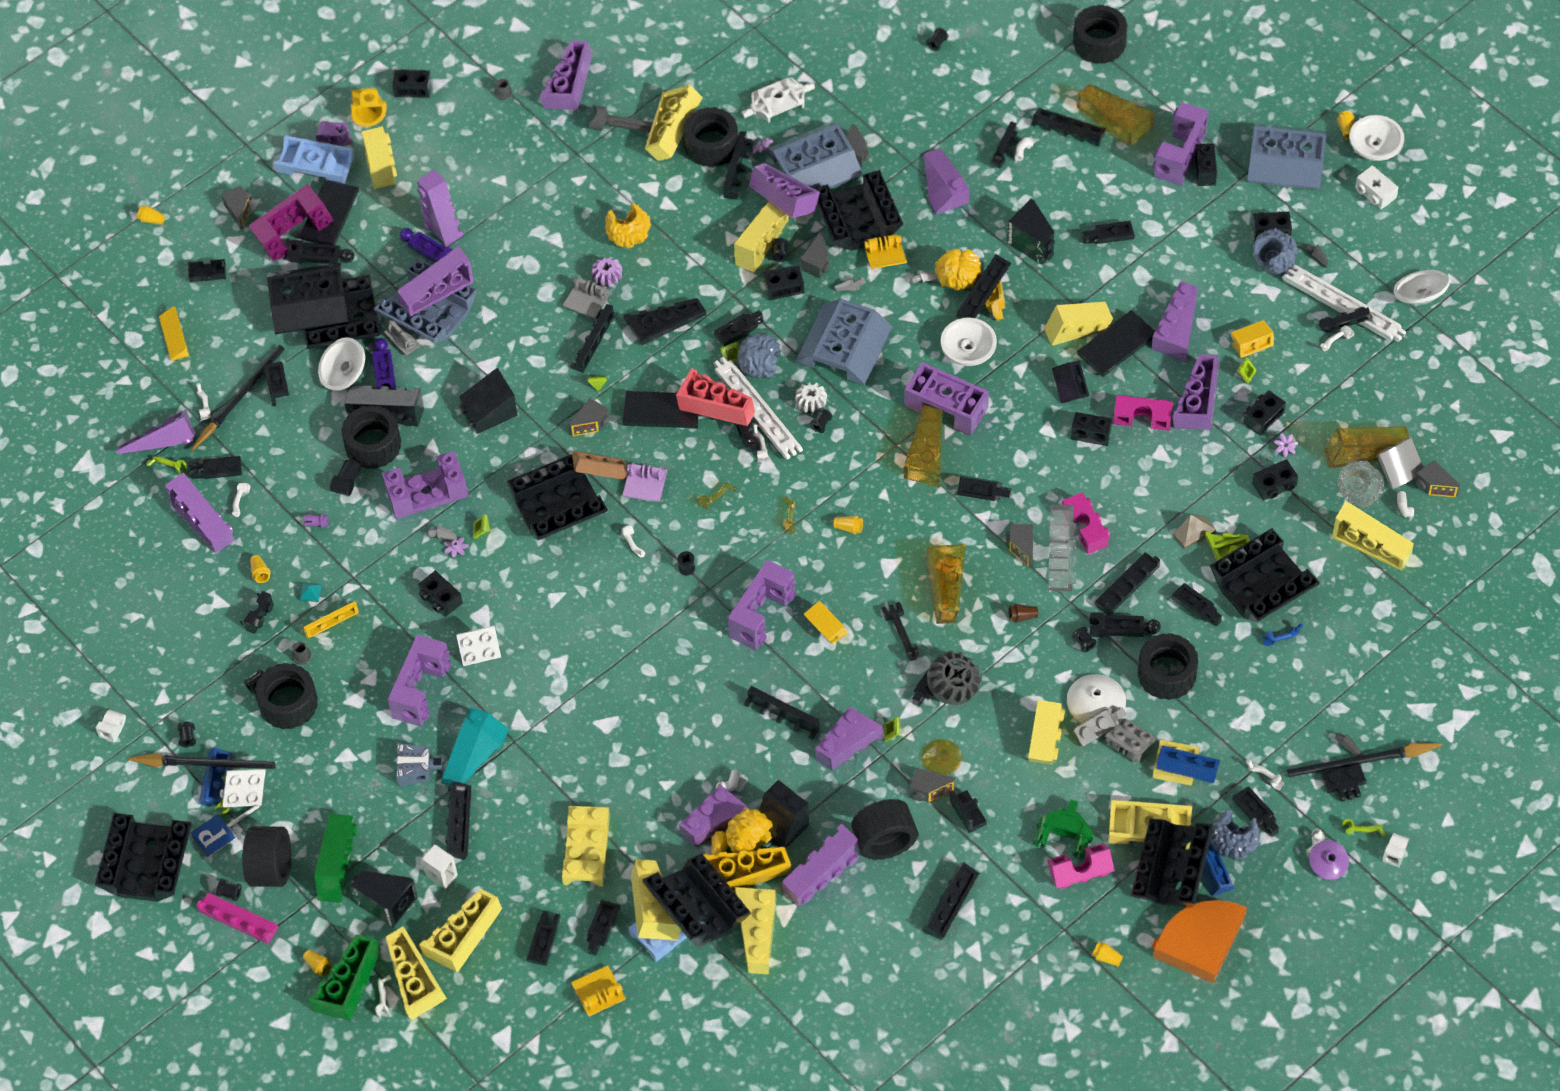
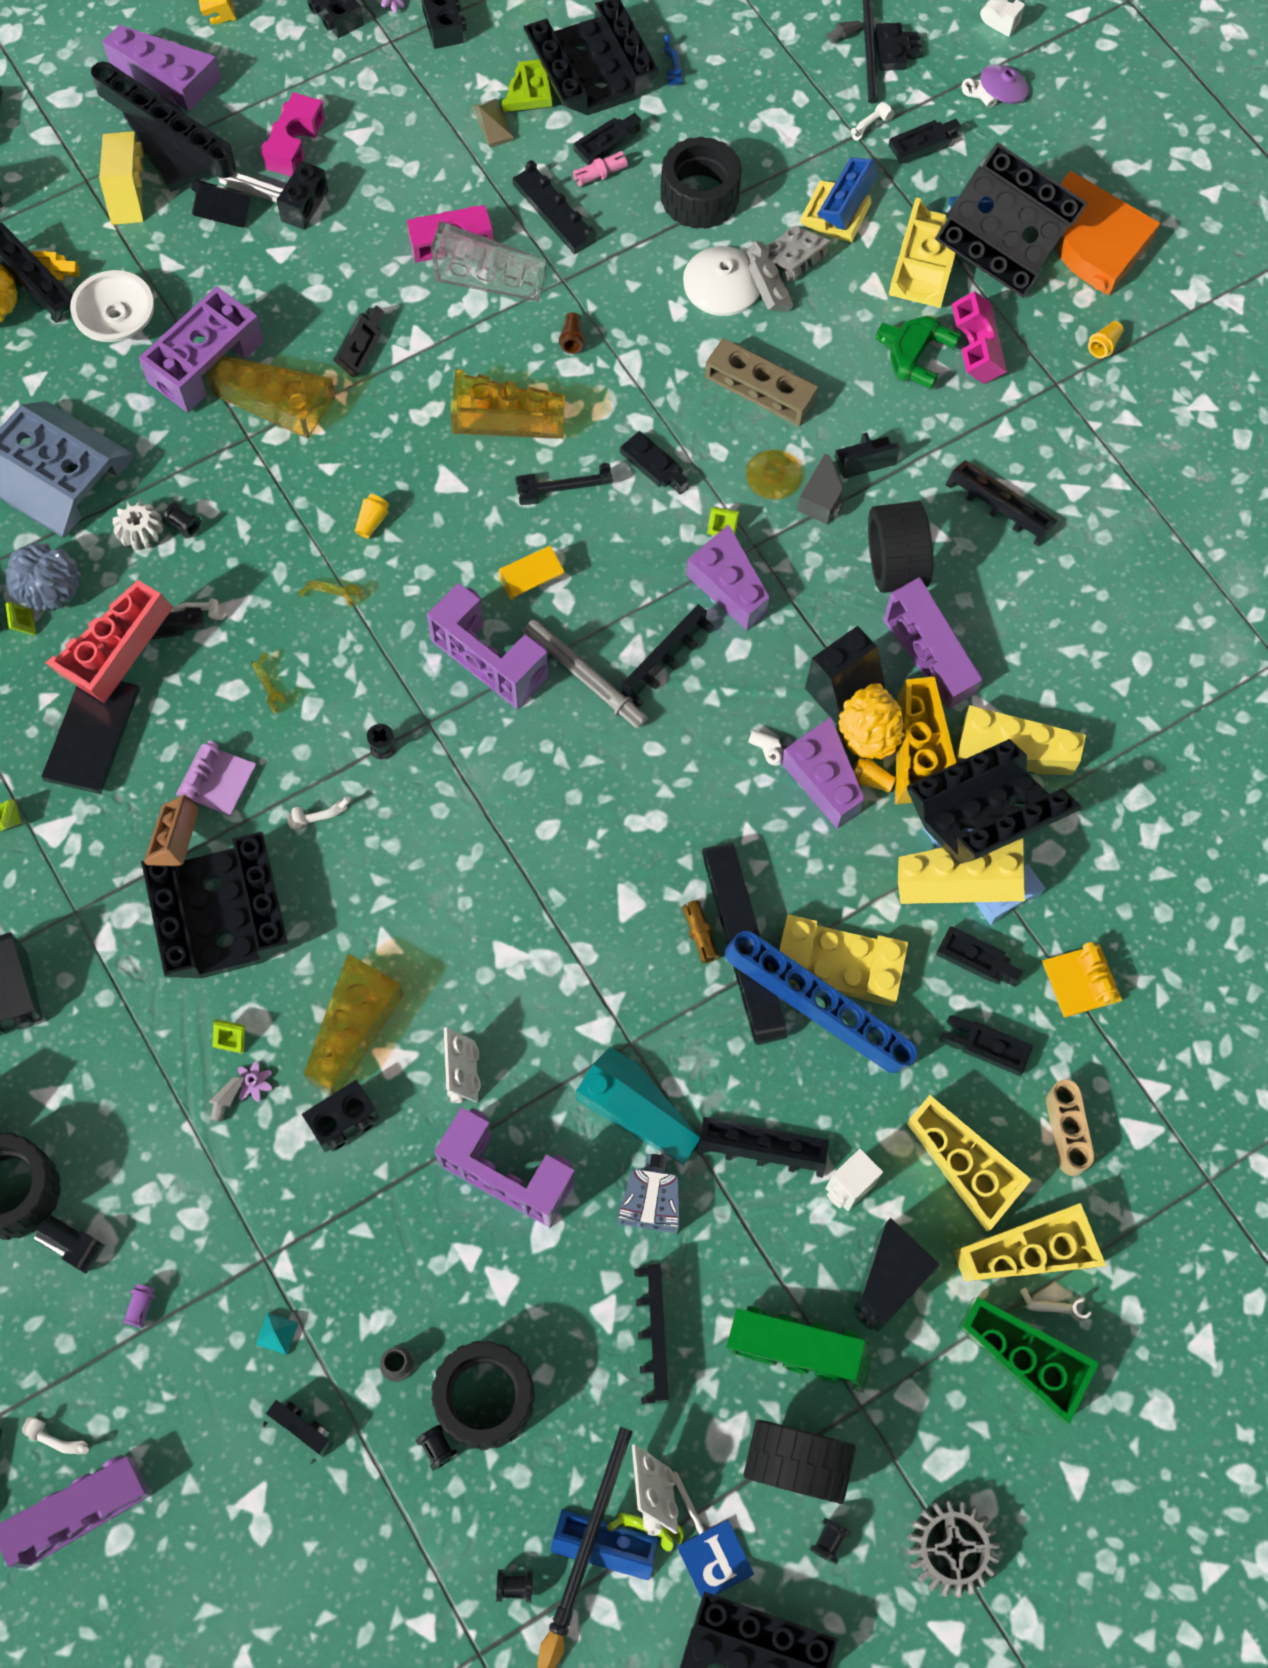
camera: 85 degrees left, 10 degrees up
dark pink hinge [197,893,278,944] -> none
yellow cone [250,555,271,583] -> none
yellow slope [302,601,359,639] -> none
yellow cone [303,950,333,977] -> none
medium lavender plate [382,451,468,519] -> none
dark grey slope [568,398,610,436] -> none
white hinge [714,357,803,460] -> none
dark grey gear [927,651,982,705] -> none
dark grey slope [1006,524,1033,567] -> none
light yellow wedge [1028,700,1065,765] -> none
black bush [1072,627,1097,653] -> none
black plate [1089,613,1161,637] -> none
medium lavender wedge [1173,354,1219,430] -> none
sand blue hair [1211,809,1261,860] -> none
lime slope [1237,357,1257,384] -> none
lime piece [1342,819,1386,838] -> none
none -> black beam [91,61,236,178]
none -> light grey axle [218,172,283,203]
none -> clear yellow wedge [304,953,404,1096]
none -> light grey axle [525,619,648,728]
none -> bright pink pin [573,151,628,187]
none -> black hinge [634,1264,669,1405]
none -> pearl gold pin [681,900,720,964]
none -> black beam [702,842,787,1046]
none -> dark tan brick [705,338,818,427]
none -> blue beam [725,931,917,1074]
none -> light grey gear [906,1500,1000,1598]
none -> tan beam [1046,1079,1094,1177]

